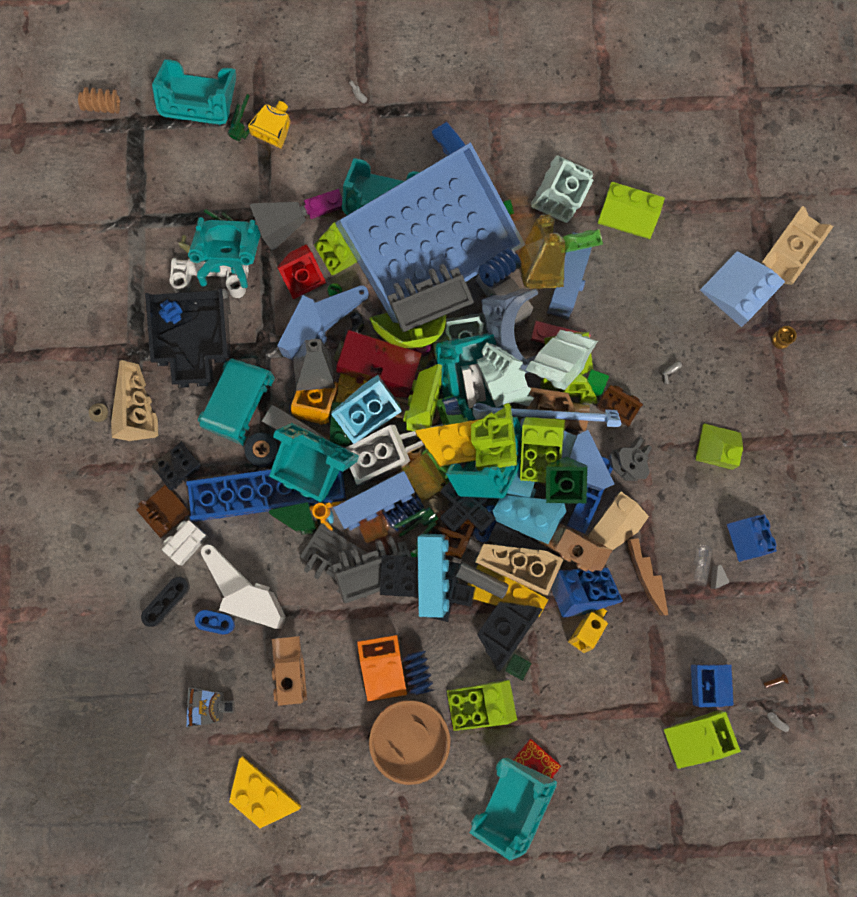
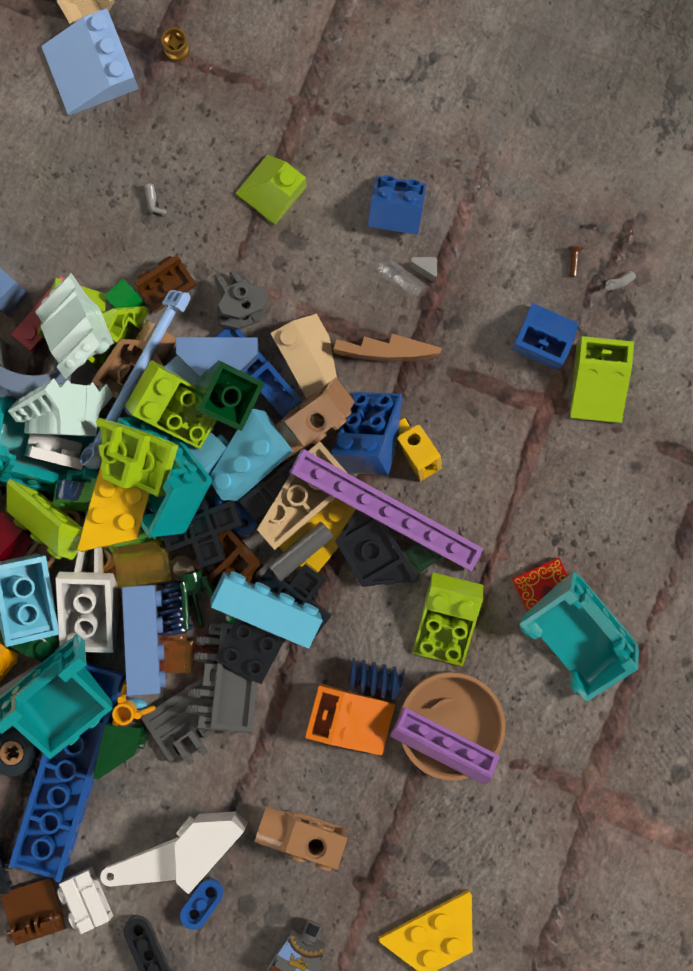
camera: 65 degrees left, 5 degrees up
none -> medium lavender plate [289,449,484,572]
none -> medium lavender slope [390,707,500,785]

